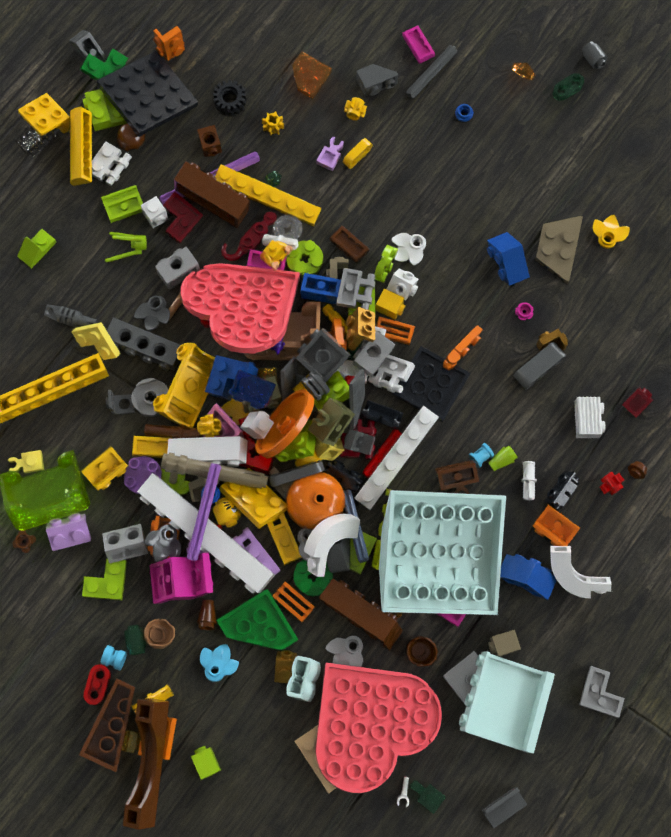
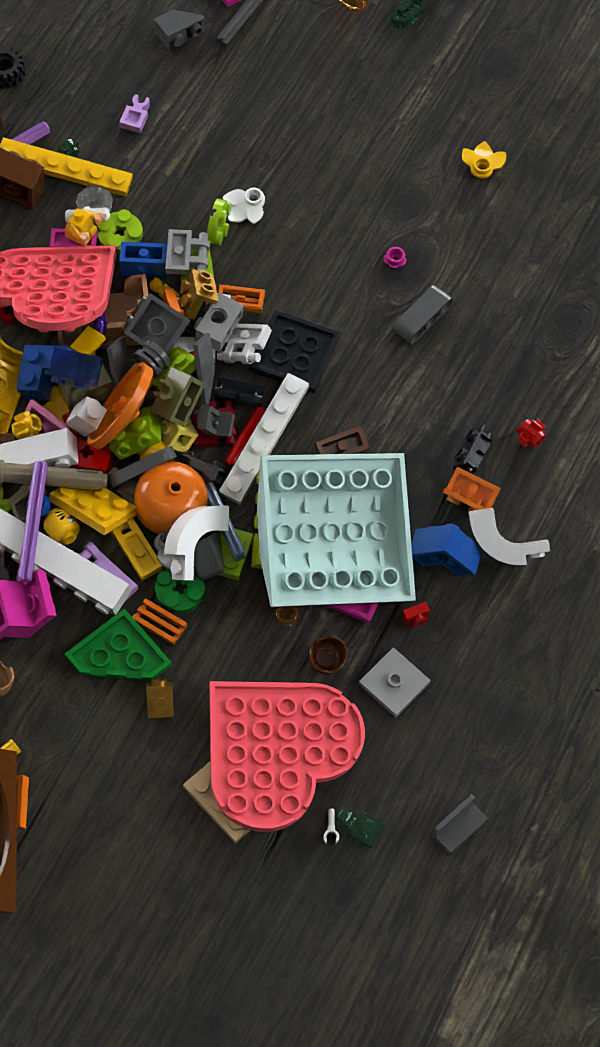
camera: 10 degrees left, 10 degrees down
lime brick [191,746,221,780] -> none
reddish brown cone [197,600,217,631] -> none
medium azure plate [200,644,239,682] -> none
dark red piece [221,211,277,261] -> none
yellow gear [262,112,284,135] -> none
light aqua brick [287,656,321,702] -> none
clear orange plate [292,51,332,99] -> none
reddish brown wedge [319,579,403,651] -> none
dark tan bracket [326,257,349,279] -> none
light grey plate [326,636,363,667] -> none
reddish brown plate [330,225,369,264] -> none
yellow beam [343,138,373,169] -> none
yellow gear [344,97,367,120] -> none
yellow brick [375,289,406,320] -> none
white brick [387,268,419,301] -> none
orange hinge [443,326,483,370] -> none
blue plate [455,104,473,122] -> none
light aqua panel [459,651,555,754] -> none
medium azure bush [469,443,494,468] -> none
blue brick [487,232,530,286] -> none
lime cone [488,445,518,471] -> none
dark tan brick [488,630,521,657] -> none
white axle [521,461,537,501] -> none
dark tan wing [535,216,583,284] -> none
pearl gold bracket [536,329,568,351] -> none
white brick [574,397,605,438] -> none
light grey plate [579,666,625,718] -> none
dark red bracket [622,387,653,418] -> none
reddish brown plate [628,461,647,479] -> none
none -> yellow panel [70,326,106,364]
none -> red plate [401,602,430,628]

